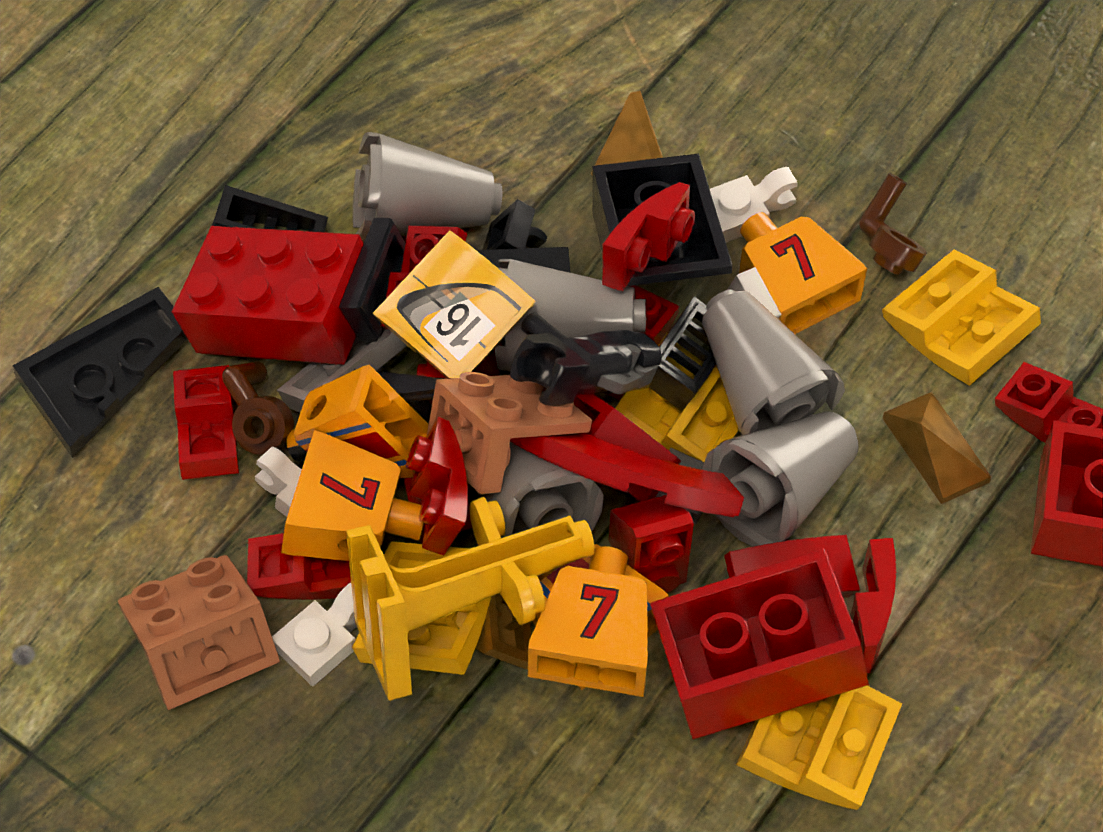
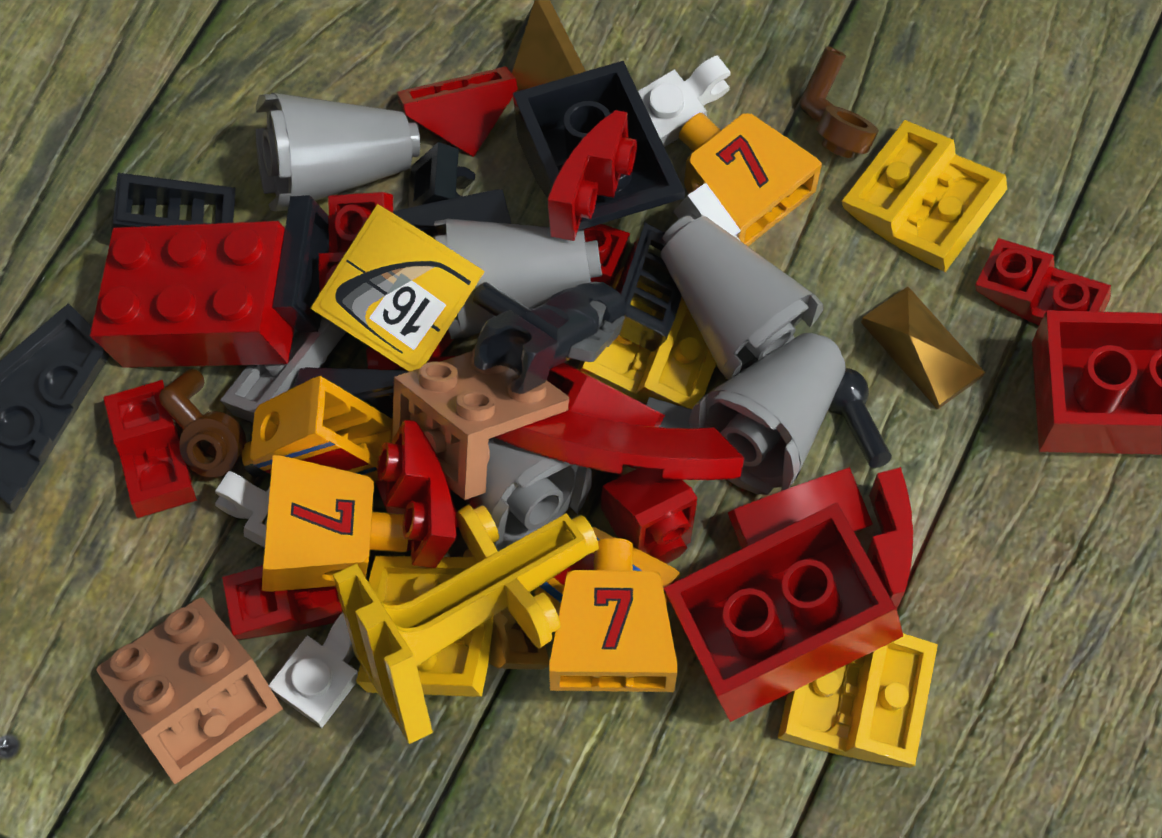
camera: 10 degrees left, 10 degrees up
none -> red slope [397,67,518,157]
none -> black bar [829,368,892,468]

